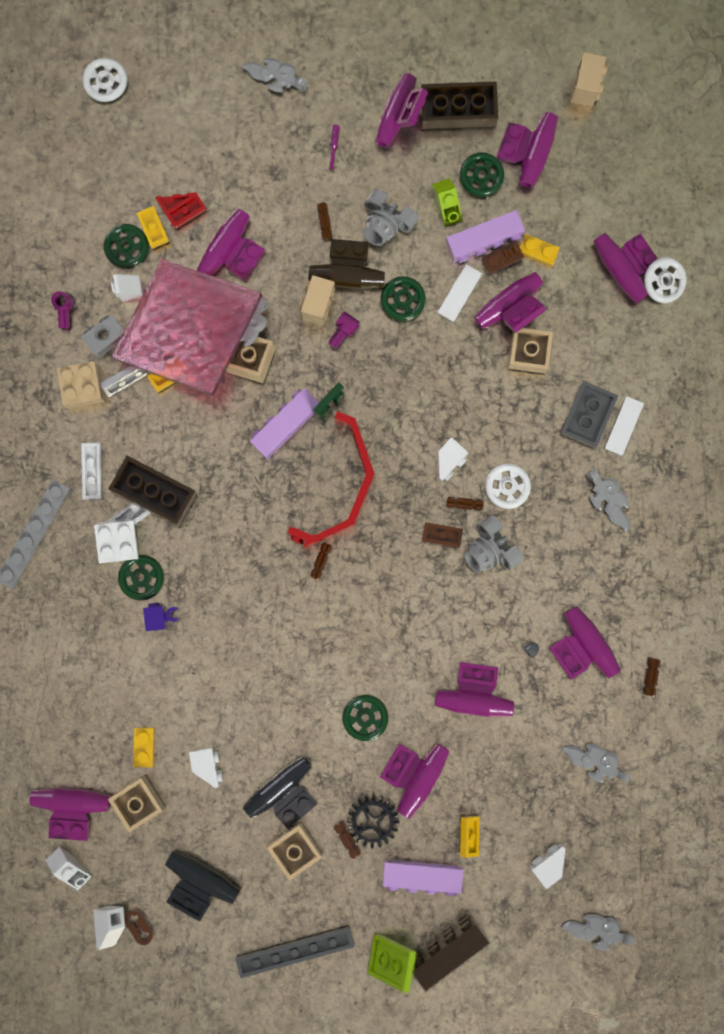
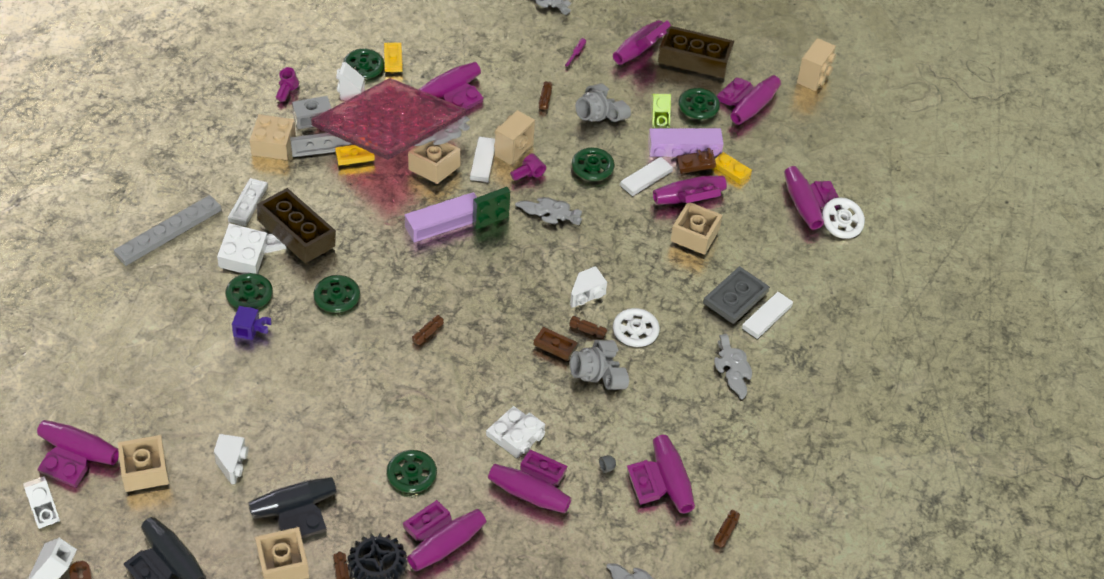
camera: 15 degrees right, 35 degrees down
yellow plate [133,727,155,767] -> none
red wing [155,192,207,229] -> none
red panel [287,411,375,550] -> none
dark brown plate [308,239,385,289] -> none
none -> dark green plate [313,275,360,313]
none -> white tile [470,137,495,182]
none -> white plate [486,406,545,458]
none -> light grey piece [515,197,582,225]

